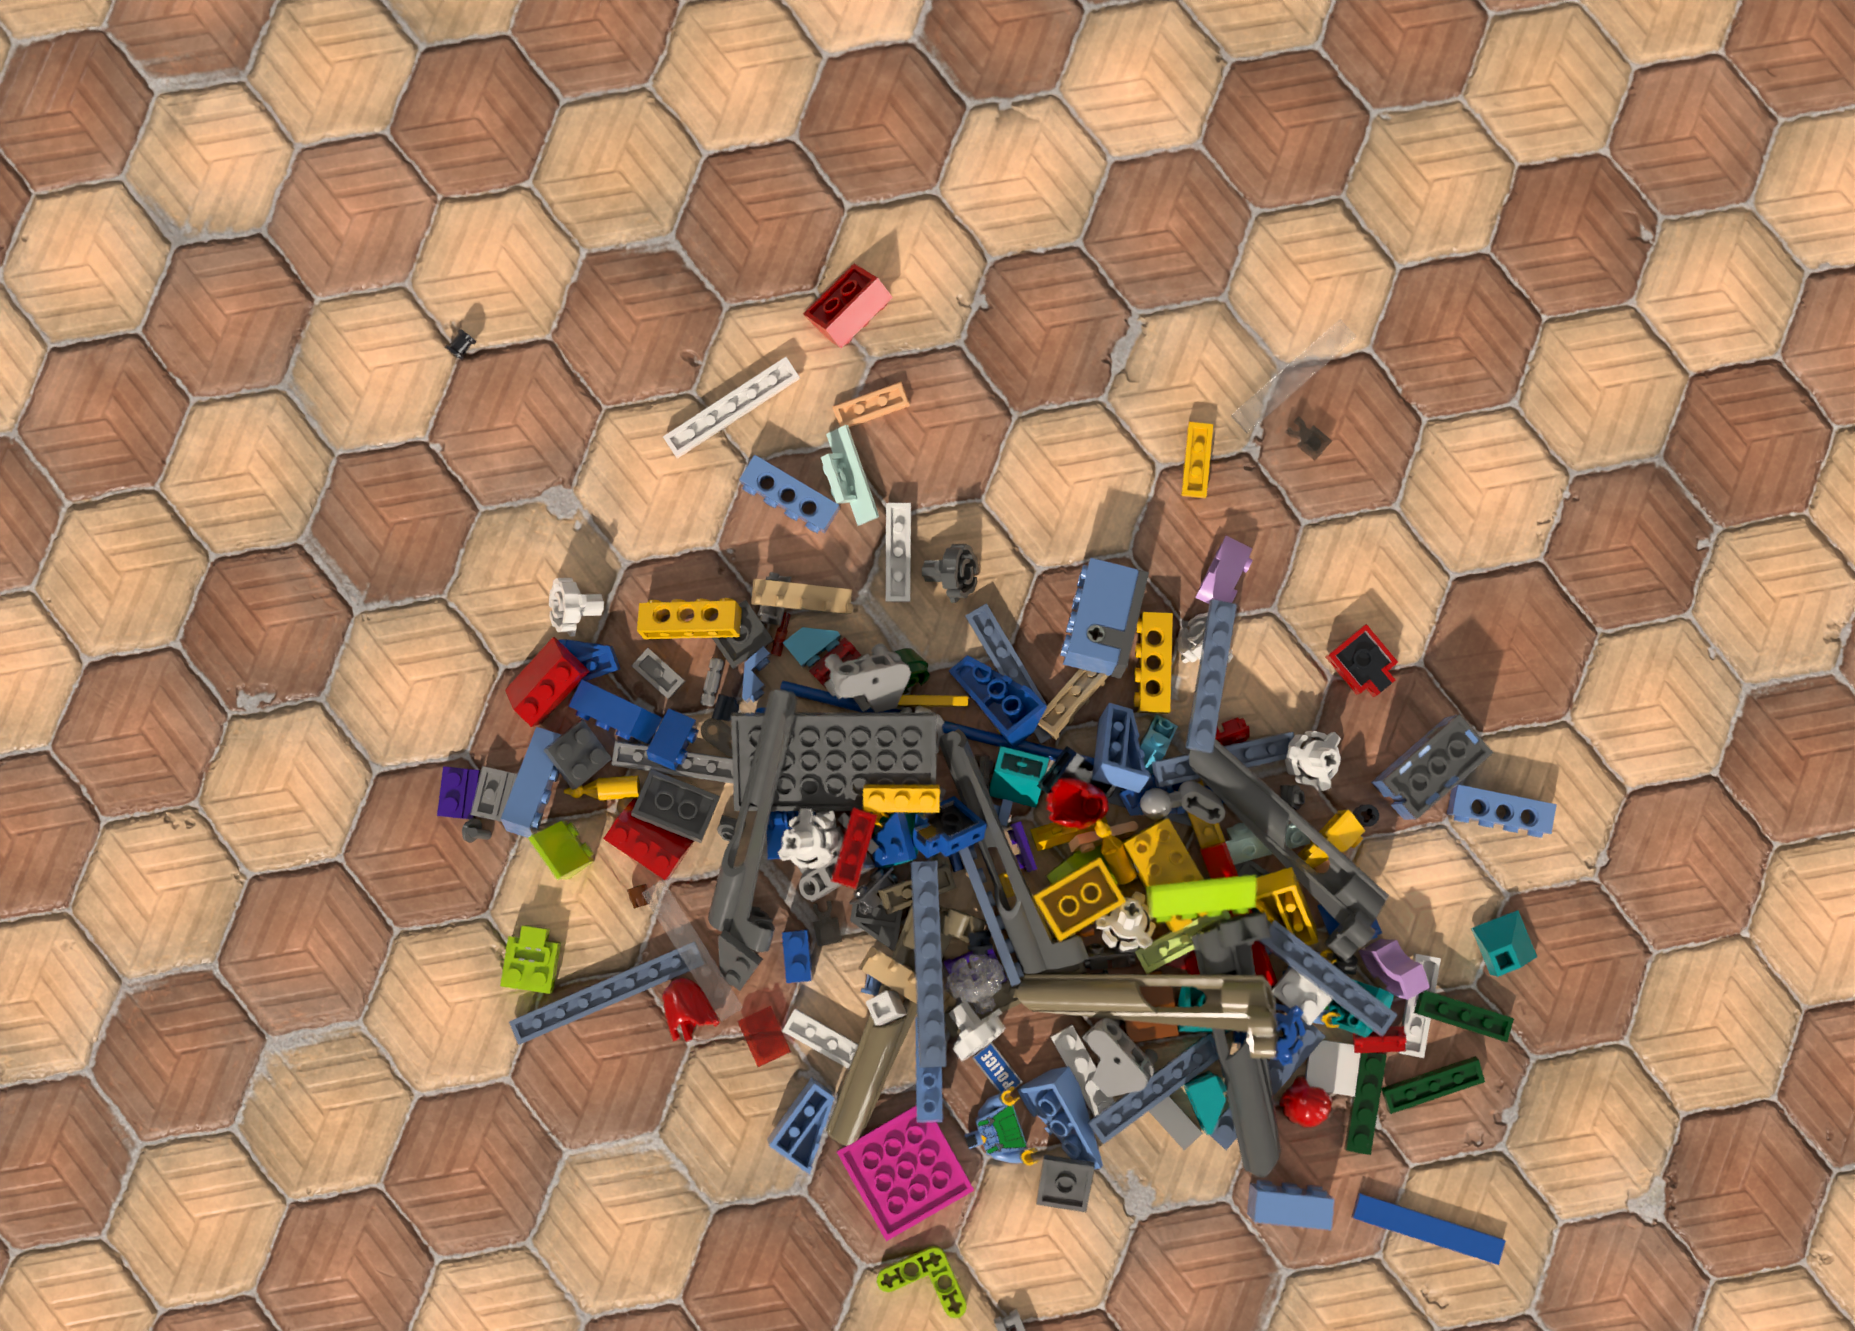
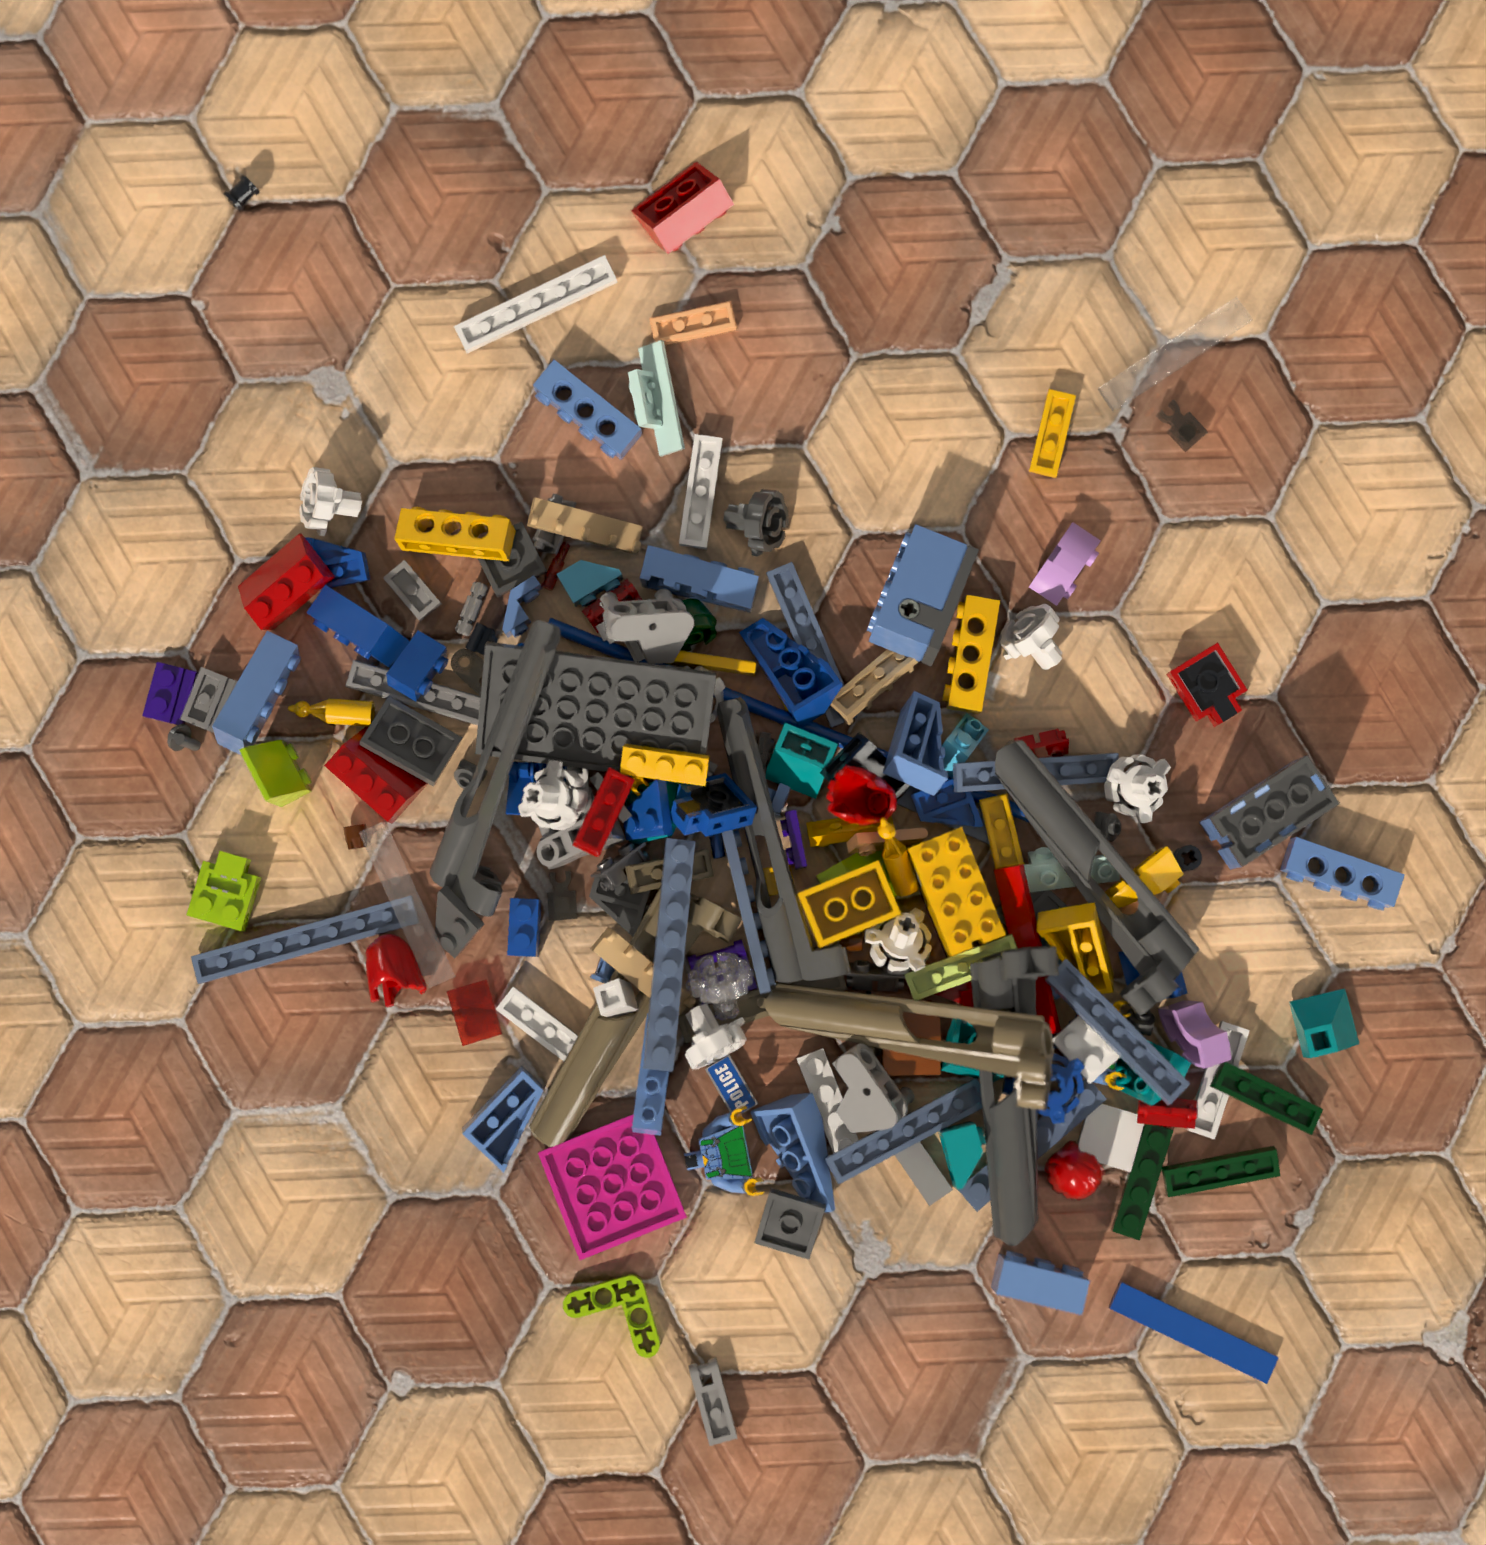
camera: 10 degrees right, 0 degrees up
dark grey plate [544,719,612,790] -> none
black plate [967,930,993,955] -> none
light grey beam [1140,781,1225,824] -> none
lime slope [1146,876,1256,922] -> none
sand blue plate [1185,599,1237,753] -> none
none -> medium blue wedge [640,545,759,613]

